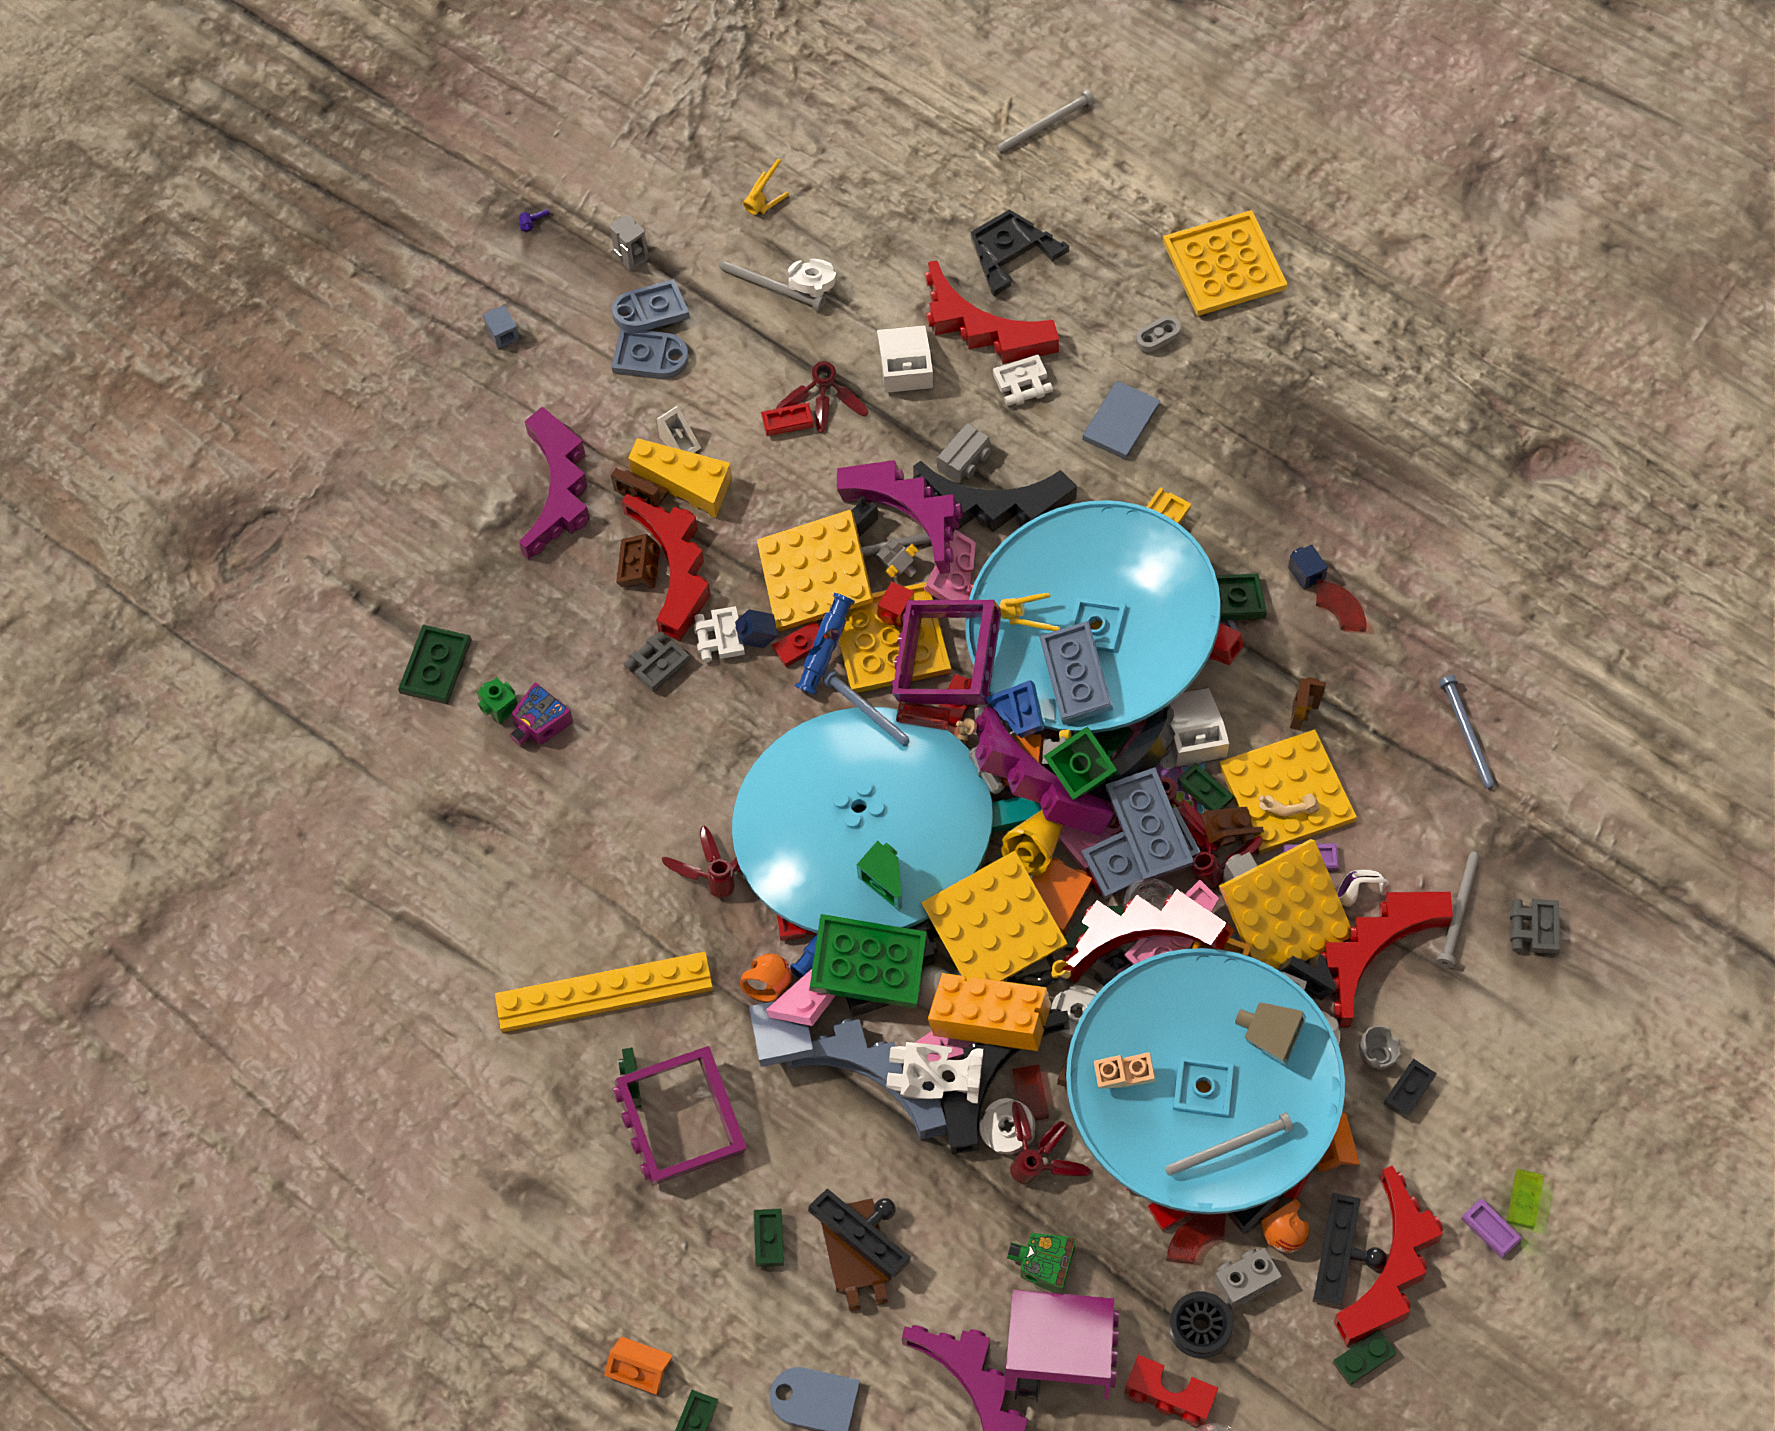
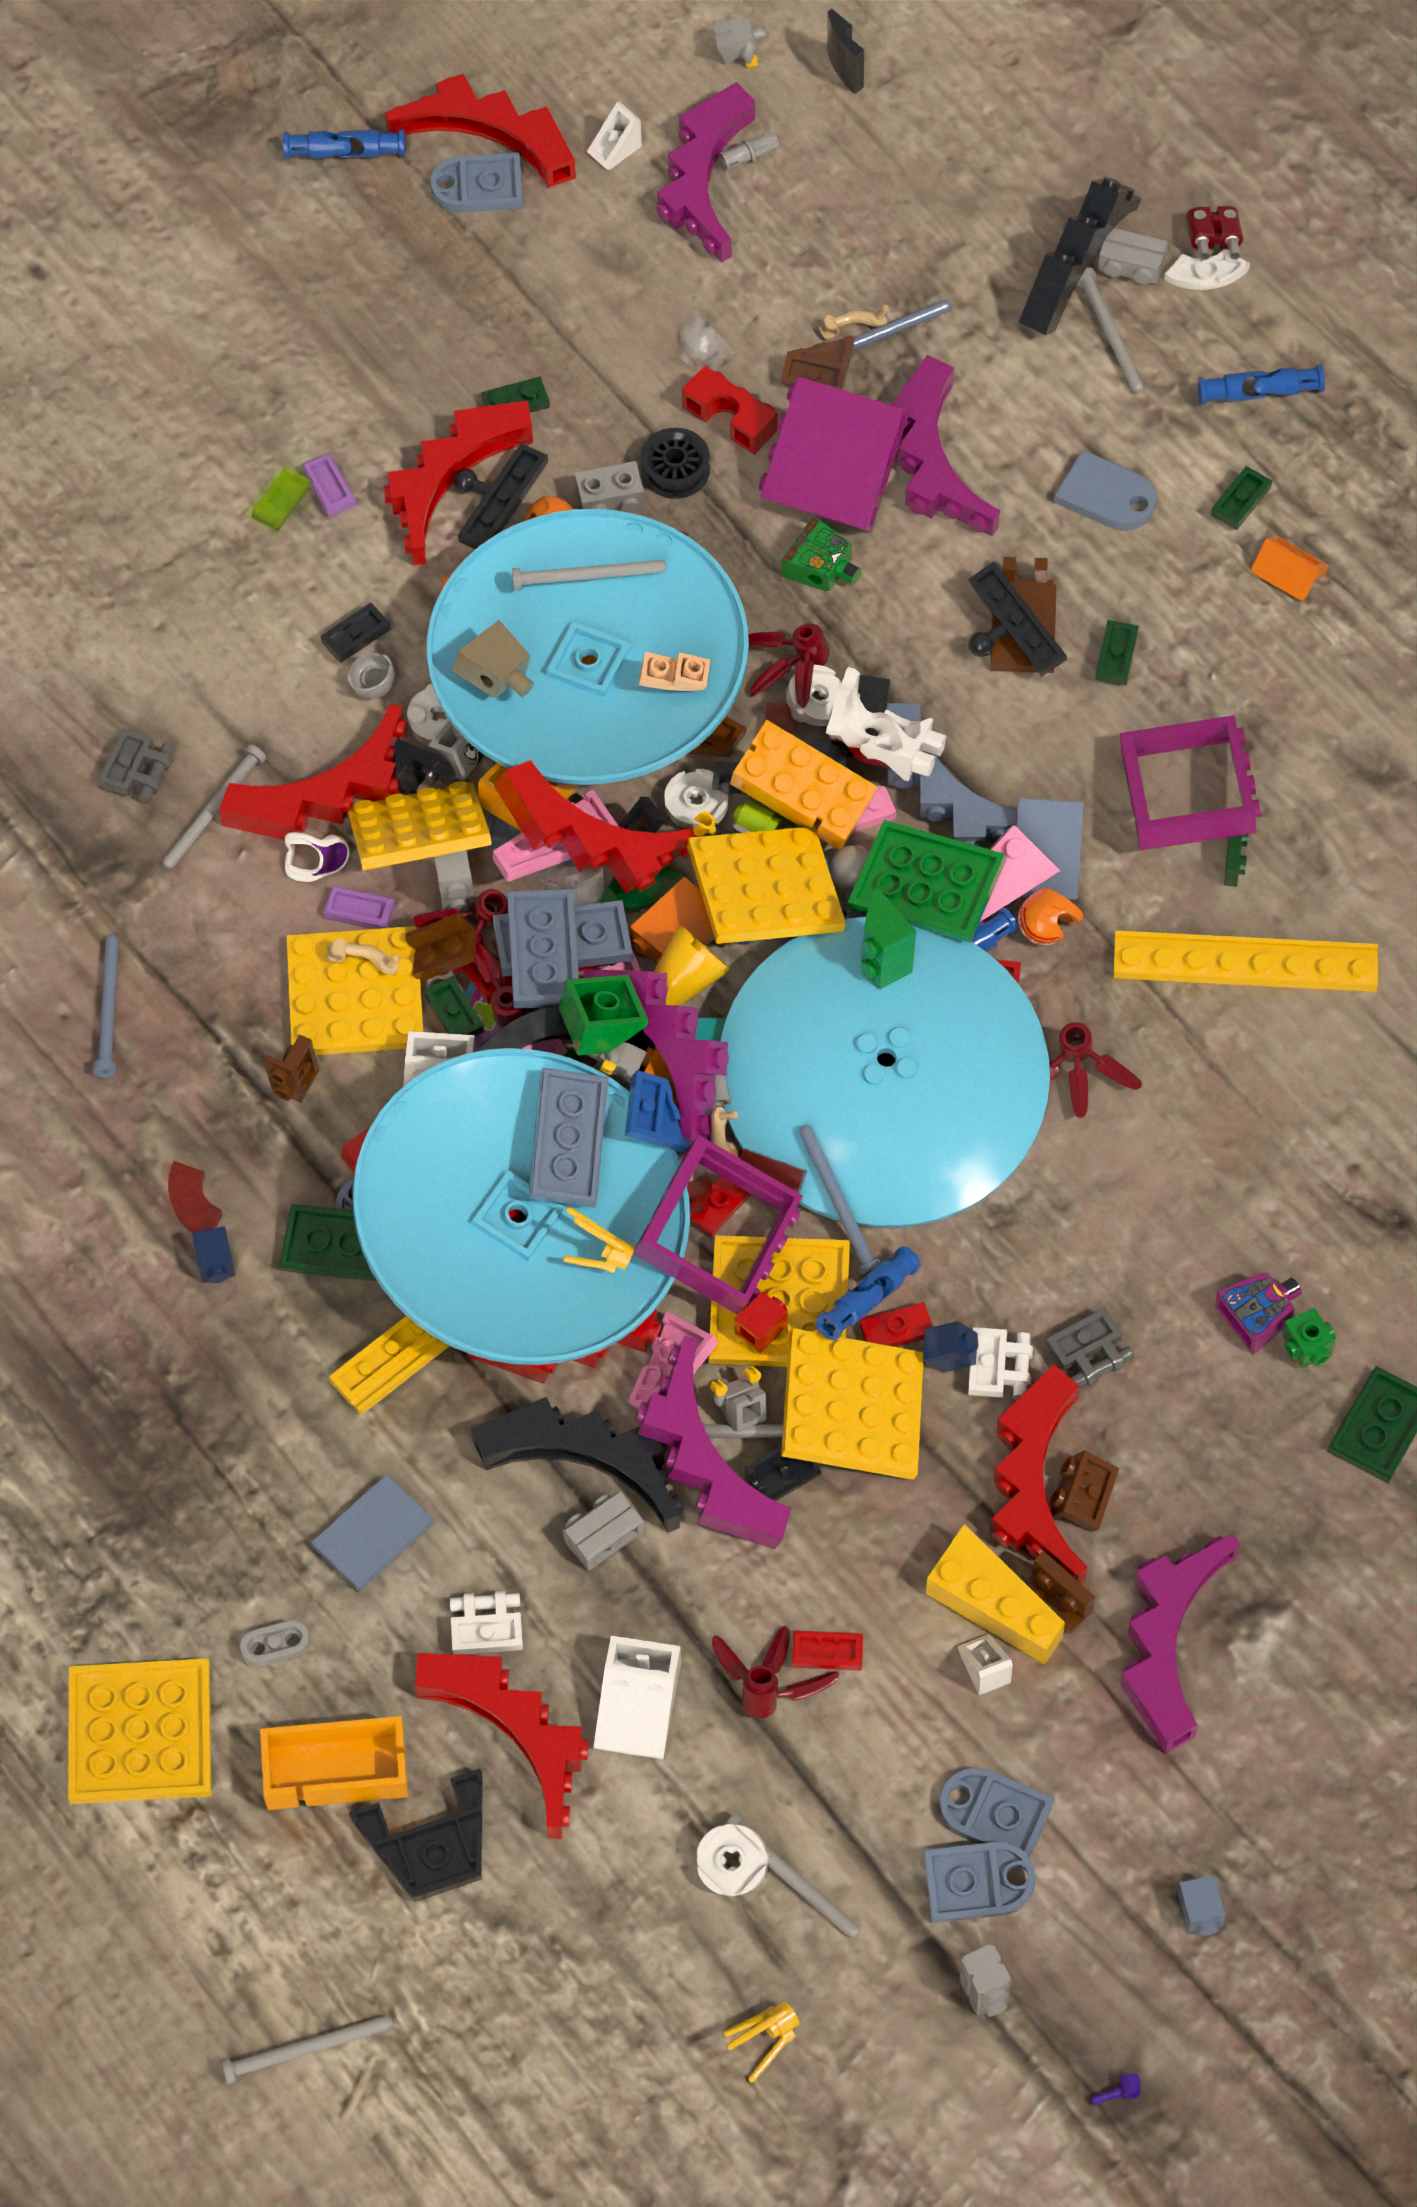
camera: 165 degrees left, 0 degrees up
none -> light orange piece [260,1716,409,1810]

